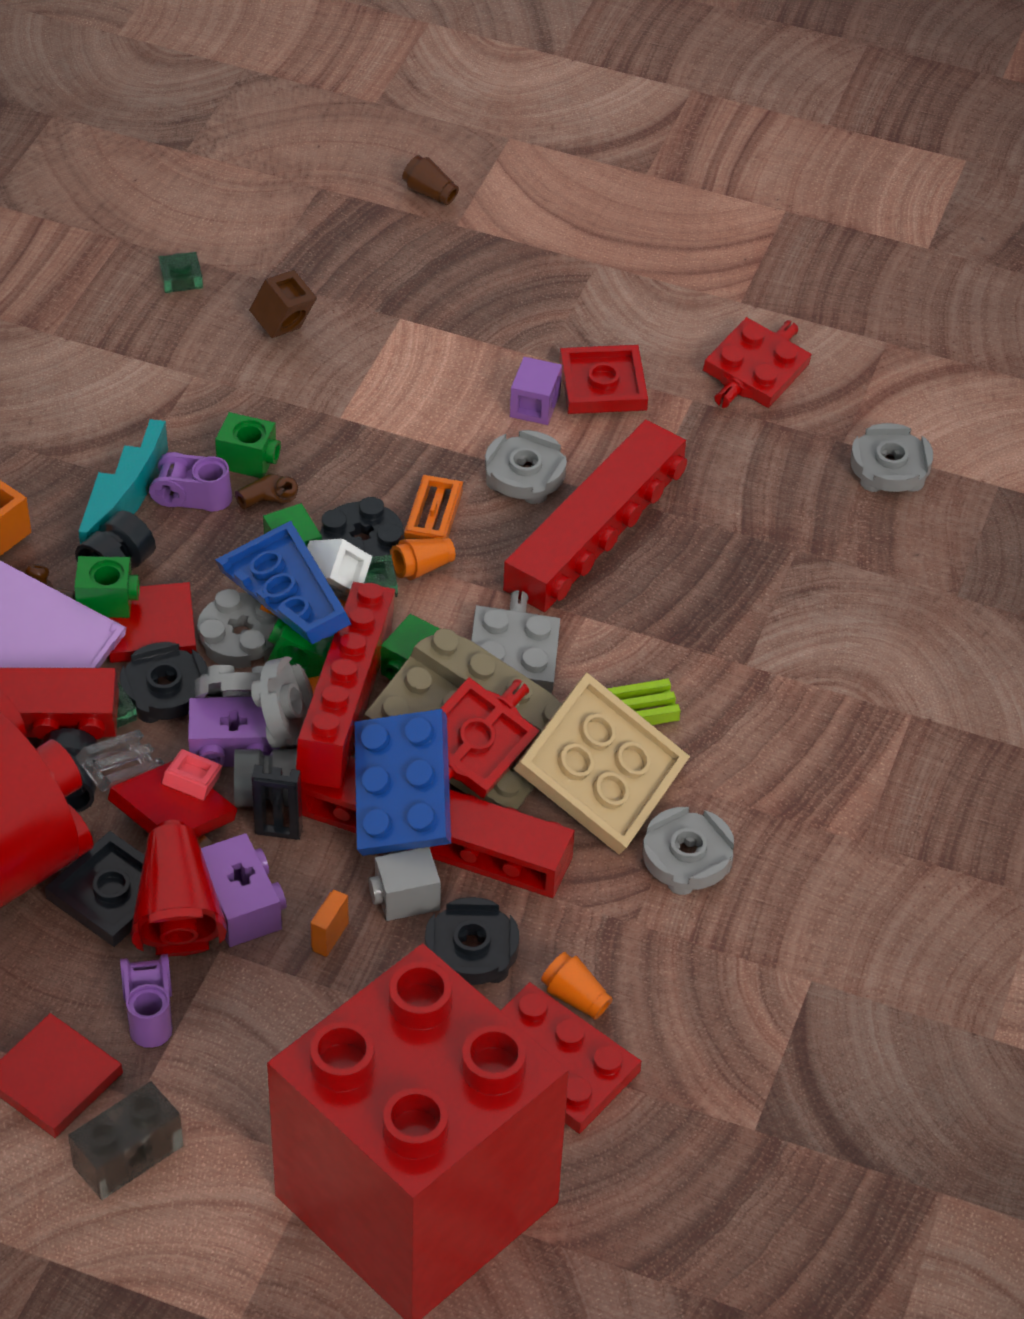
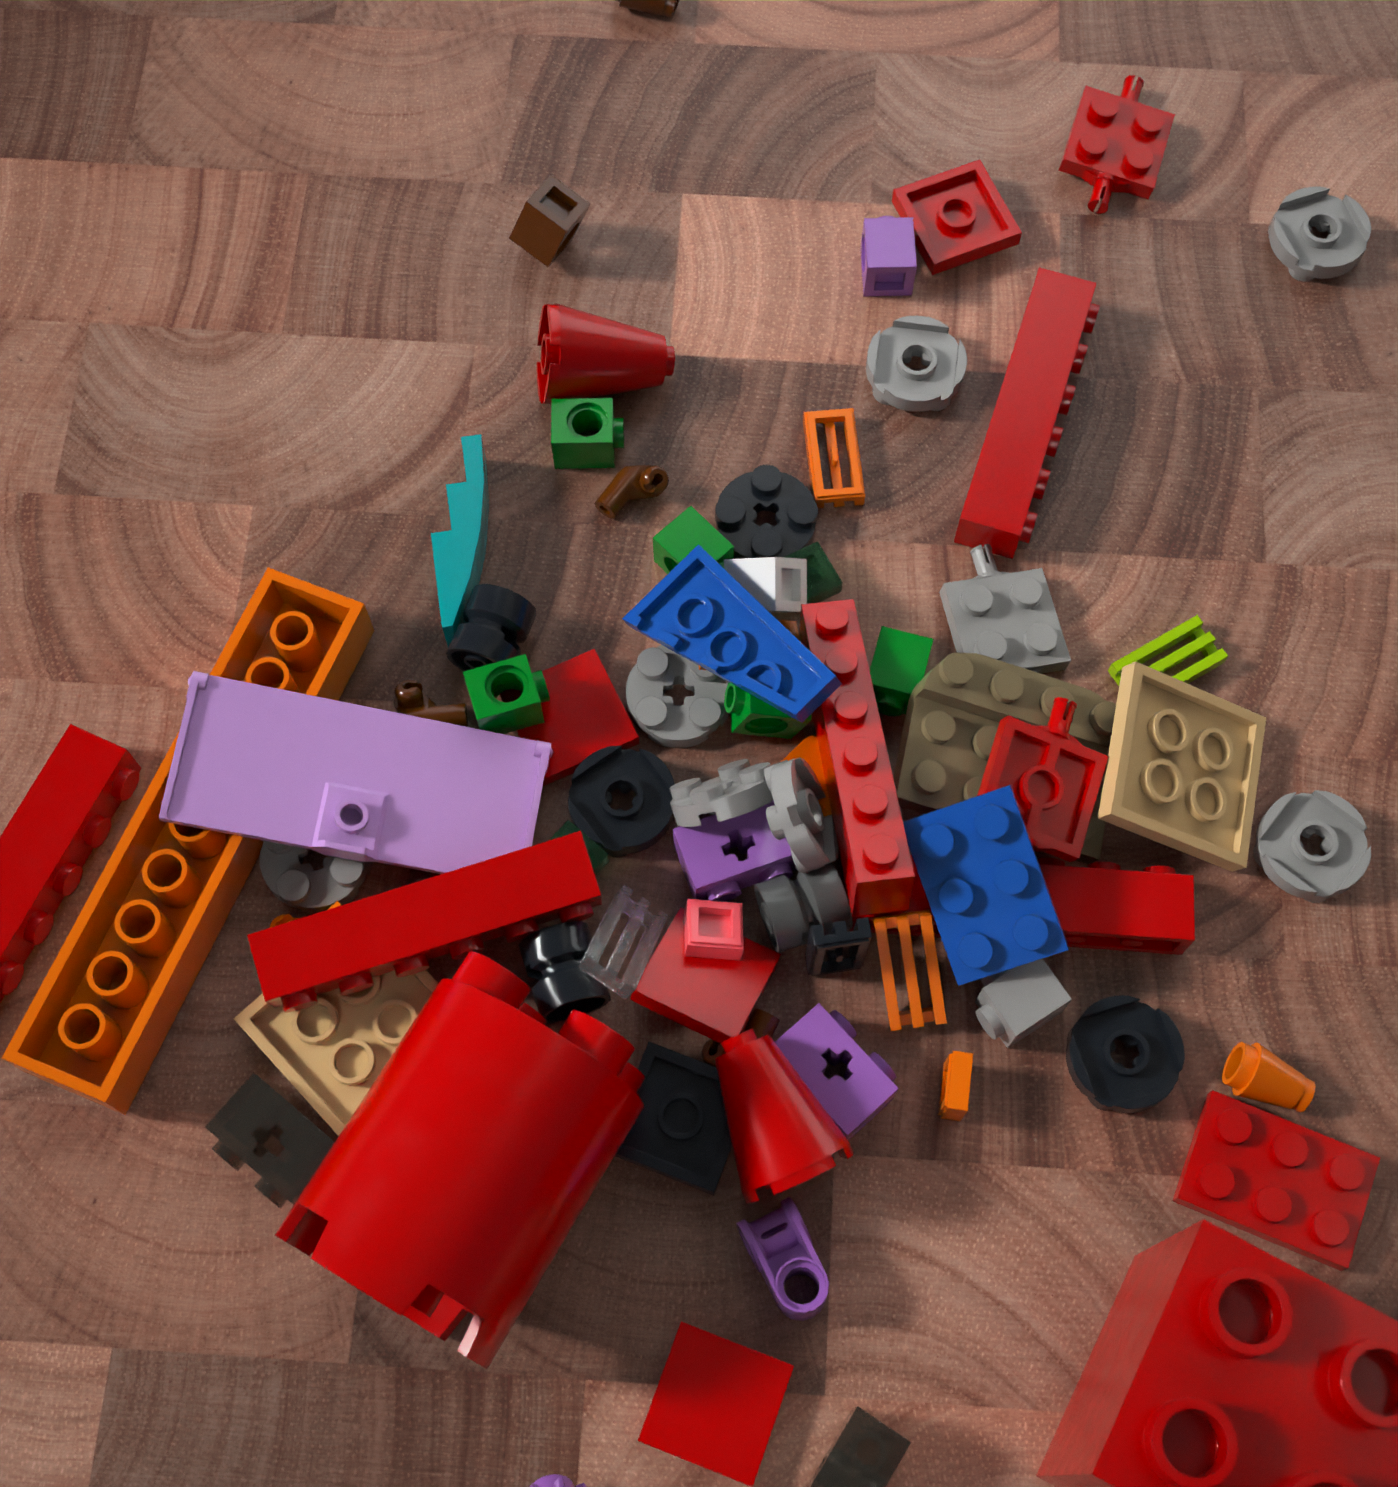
camera: 15 degrees left, 20 degrees up
medium lavender piece [149,452,232,512] -> none
clear green plate [158,252,203,293] -> none
orange cone [390,537,456,580] -> none
none -> red cone [537,303,675,405]
none -> orange tile [873,909,947,1031]

